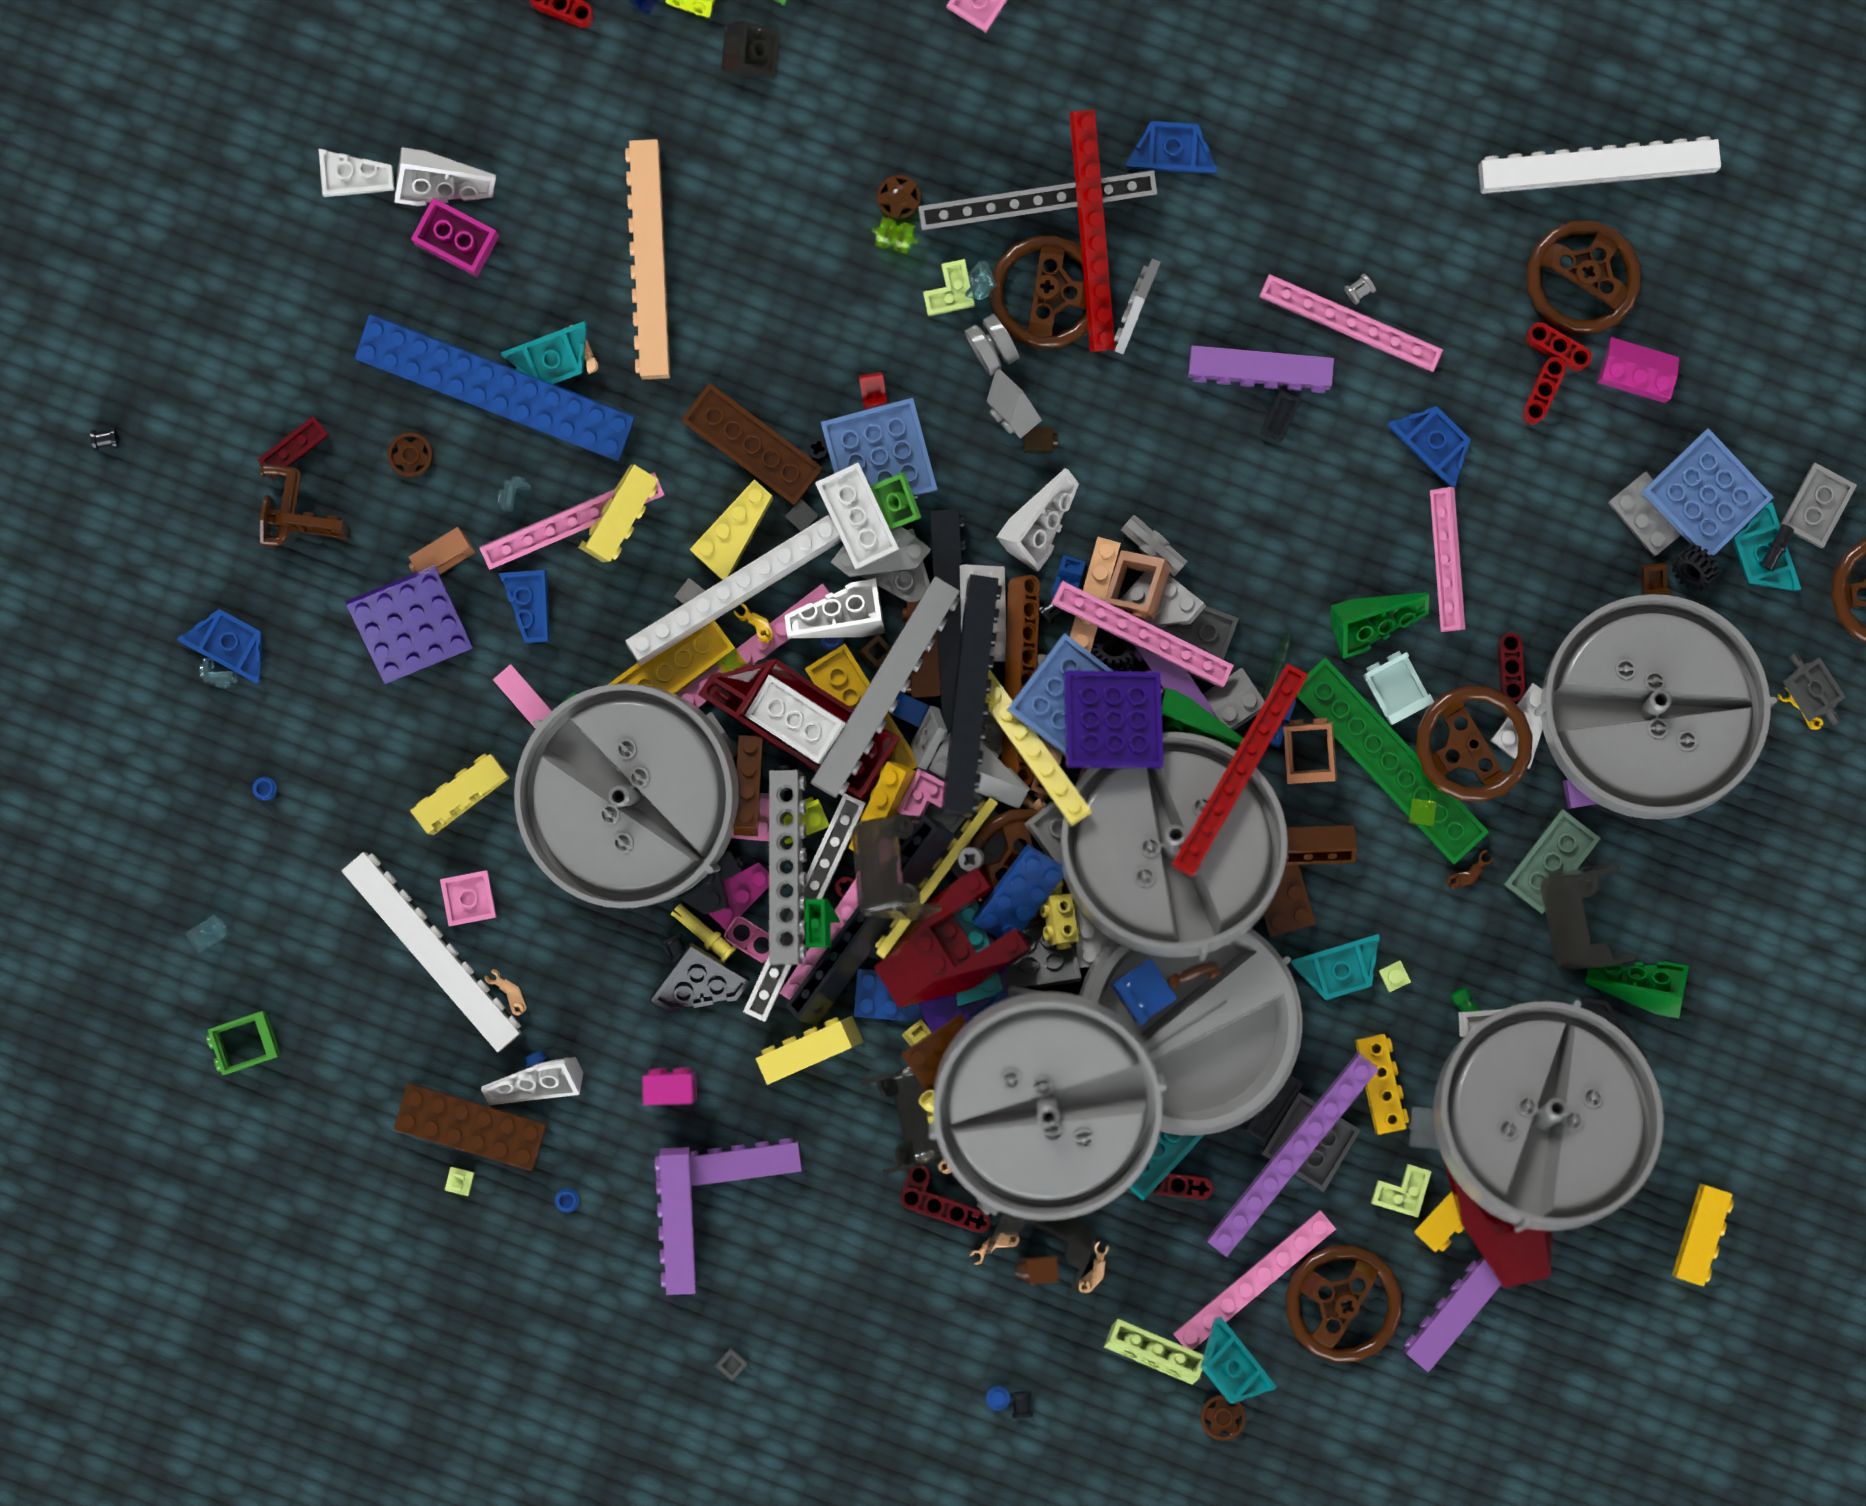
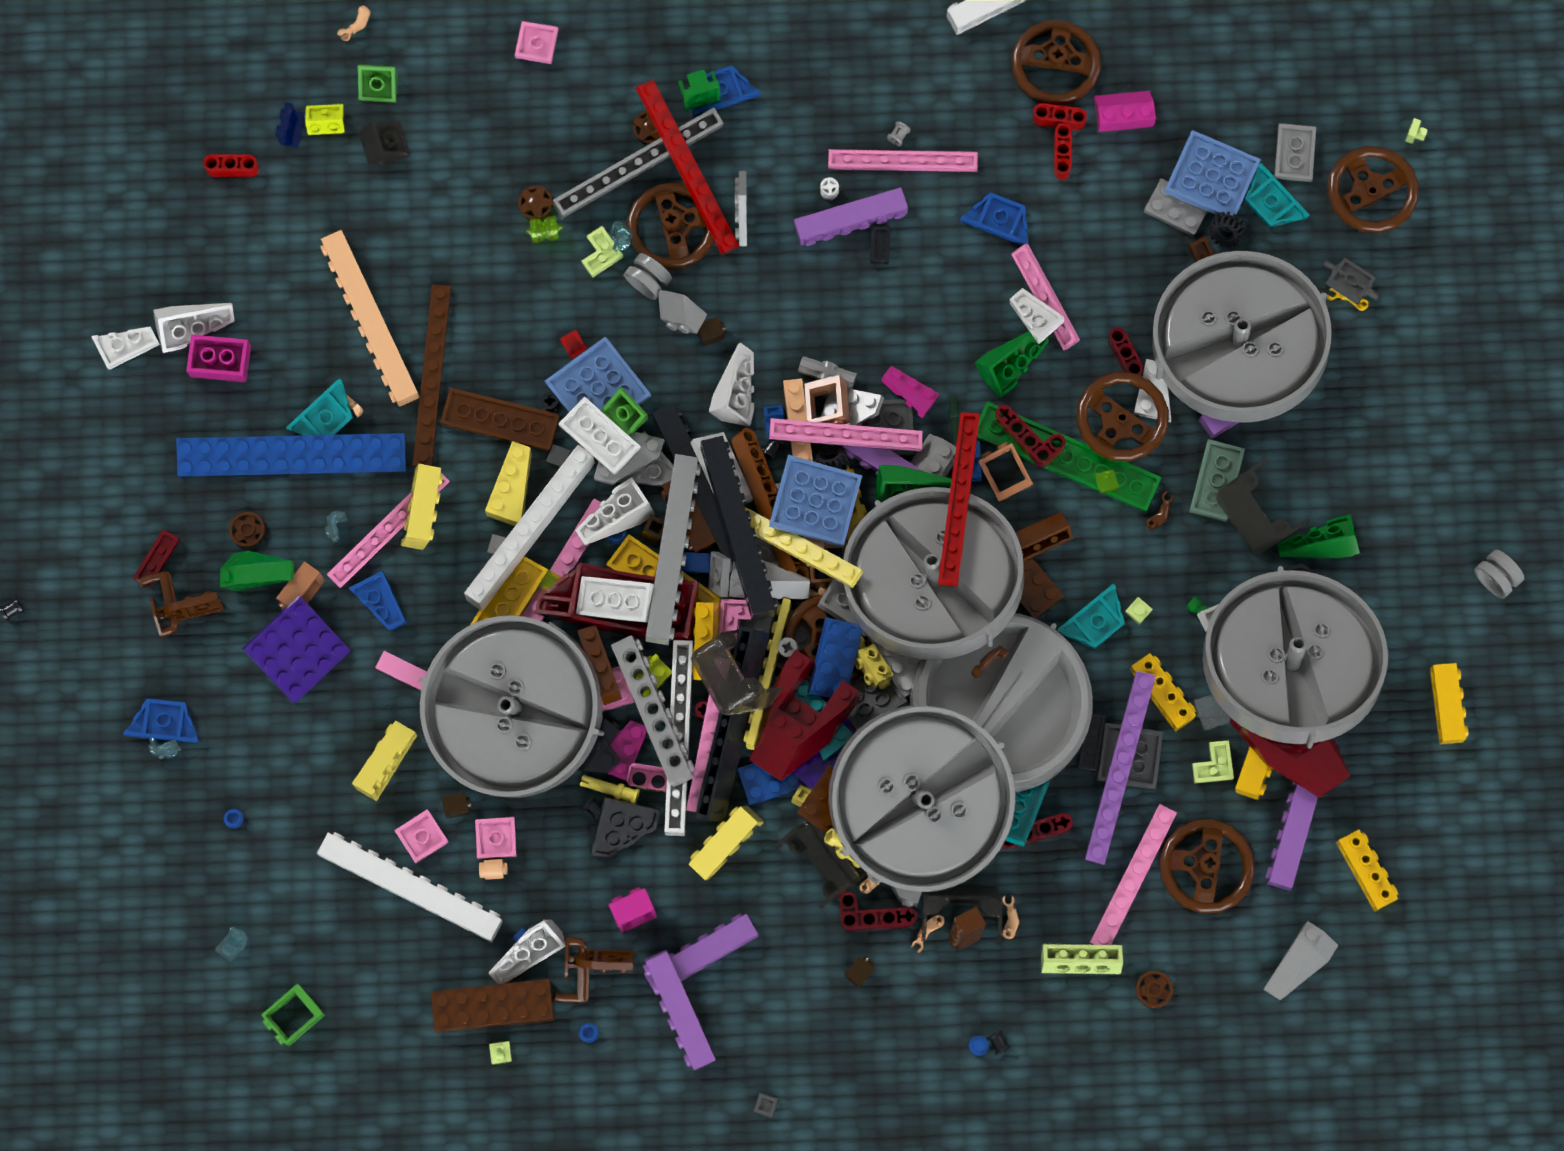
camera: 25 degrees left, 10 degrees down
light nougat arm [484,969,526,1016] -> none
yellow arm [734,604,773,643] -> none
green slope [804,899,840,948] -> none
dark purple plate [1063,670,1164,769] -> none
blue bracket [1110,959,1177,1026] -> none
teal wing [1200,1317,1277,1403] -> none
light aqua panel [1363,651,1434,726] -> none
black axle [1760,524,1794,572] -> none
none -> green wedge [220,551,294,591]
none -> reddish brown plate [412,284,451,467]
none -> dark brown brick [441,792,472,819]
none -> bright pink plate [475,817,517,859]
none -> light nougat brick [479,859,508,880]
none -> reddish brown plate [553,937,634,1003]
none -> reddish brown wheel [633,111,661,145]
none -> green panel [678,70,721,111]
none -> white wheel [820,178,839,200]
none -> dark brown brick [844,956,875,989]
none -> dark pink wing [881,366,940,419]
none -> dark red beam [995,405,1066,467]
none -> white wing [1010,288,1064,344]
none -> light grey wedge [1263,921,1338,1000]
none -> yellow brick [1336,830,1398,912]
none -> light grey wheel [1474,550,1524,599]

